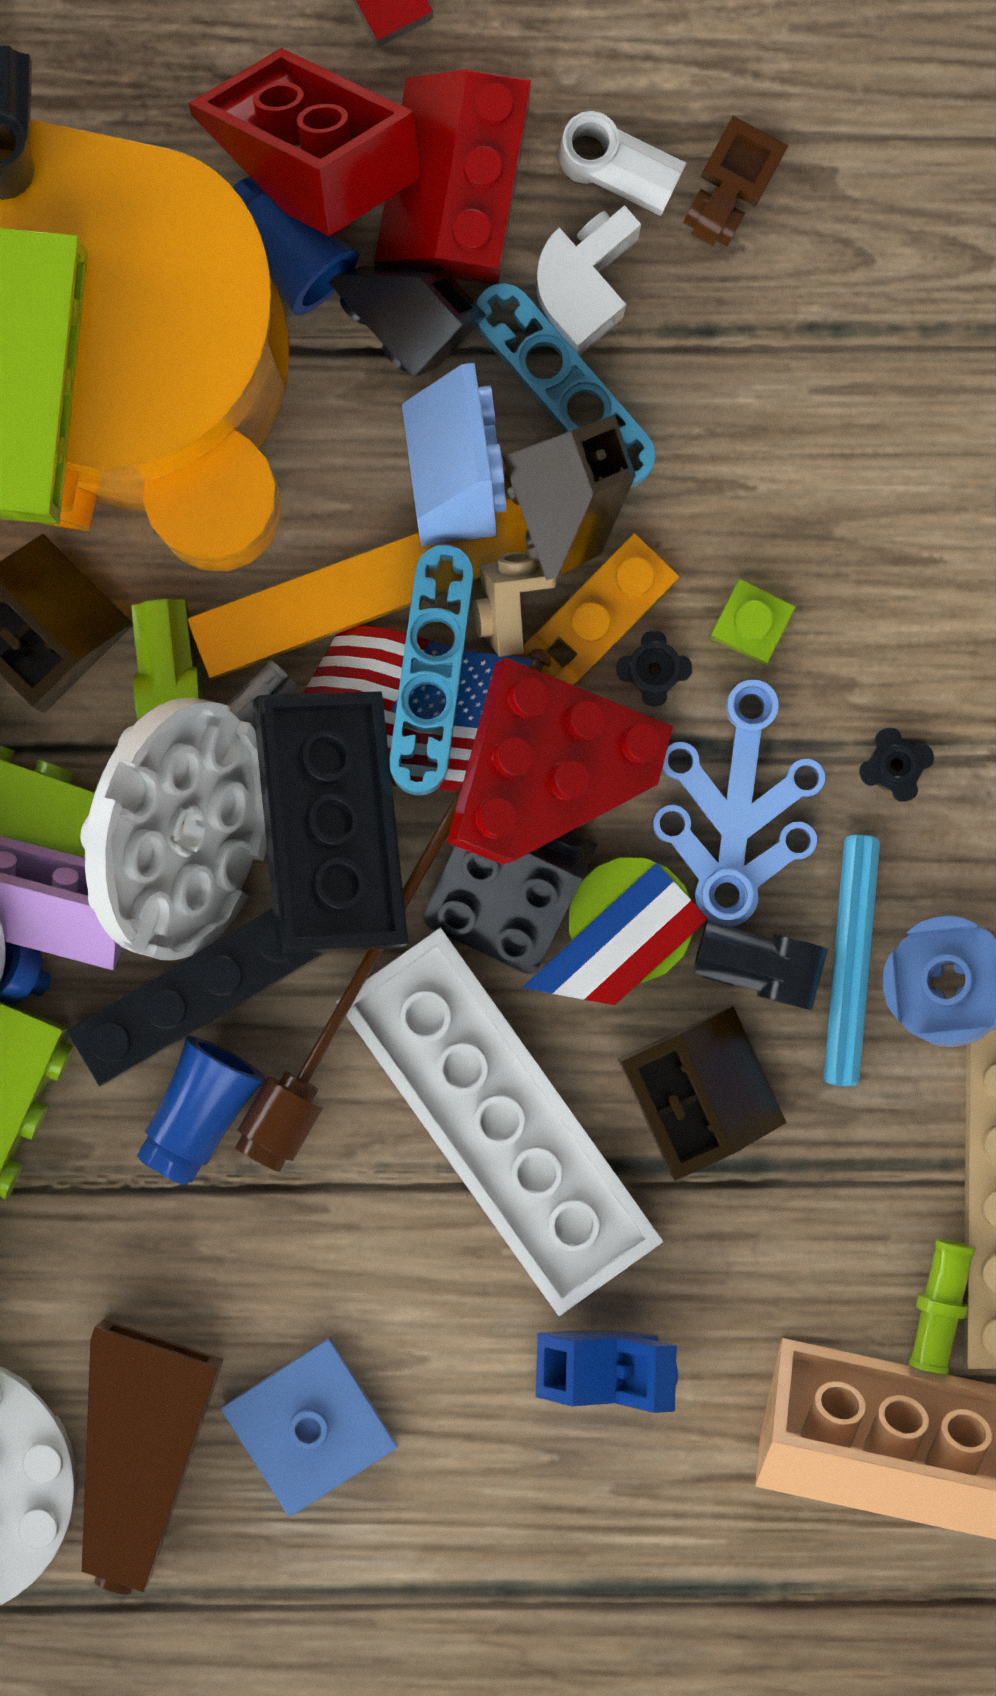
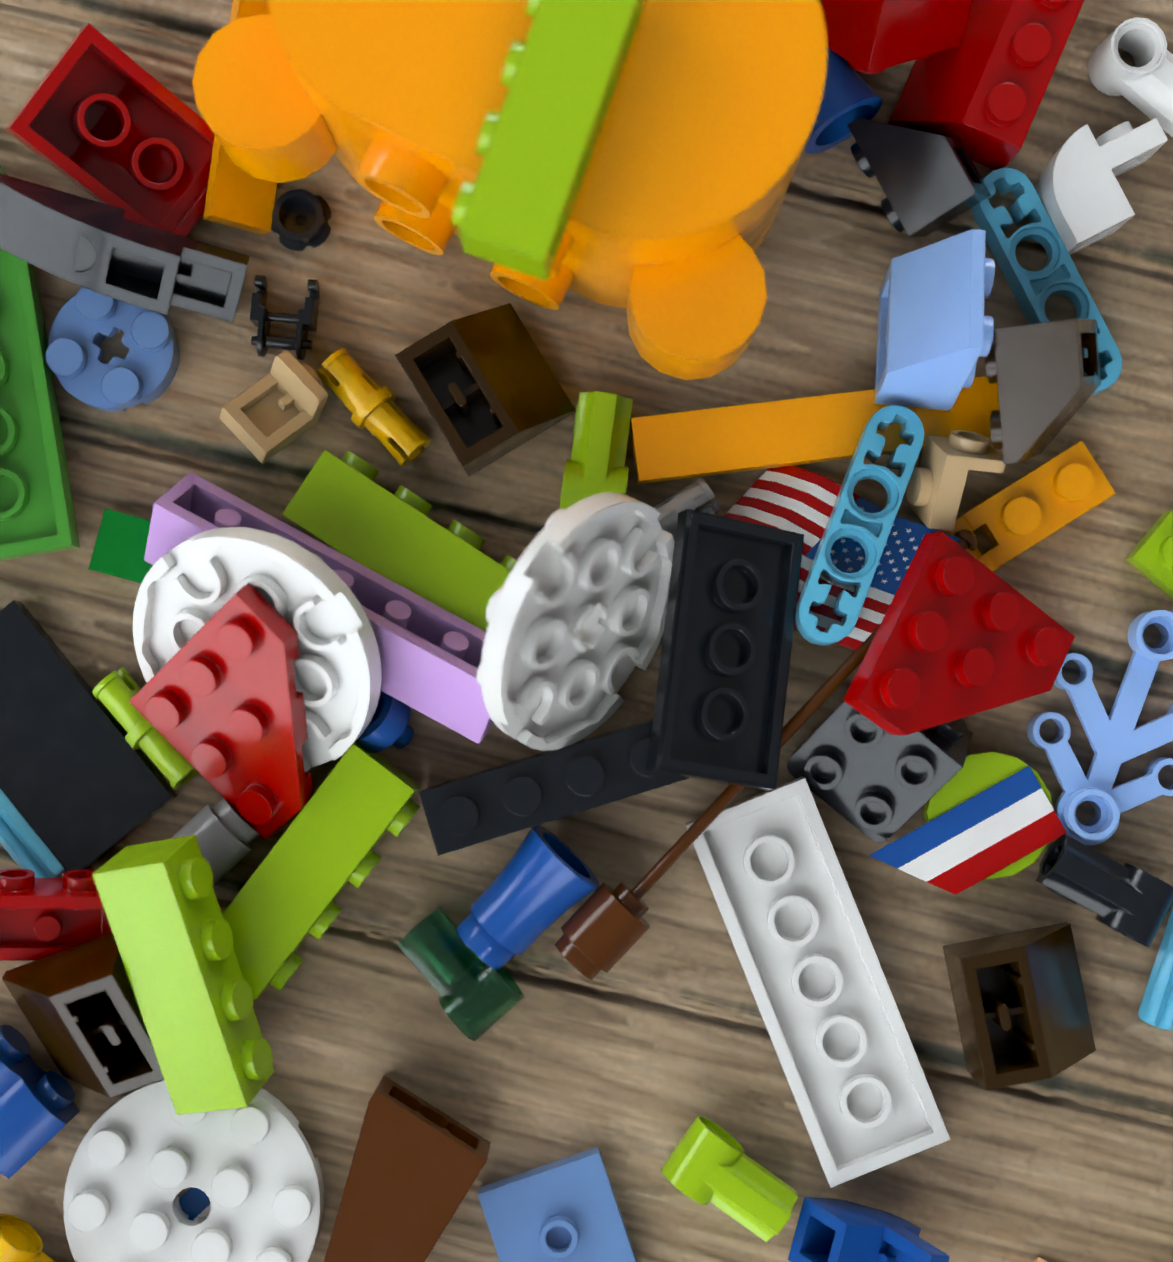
camera: 20 degrees right, 0 degrees up
black plate [616,631,692,707] -> none
none -> clear green piece [396,906,524,1041]
none -> lime piece [660,1115,798,1242]

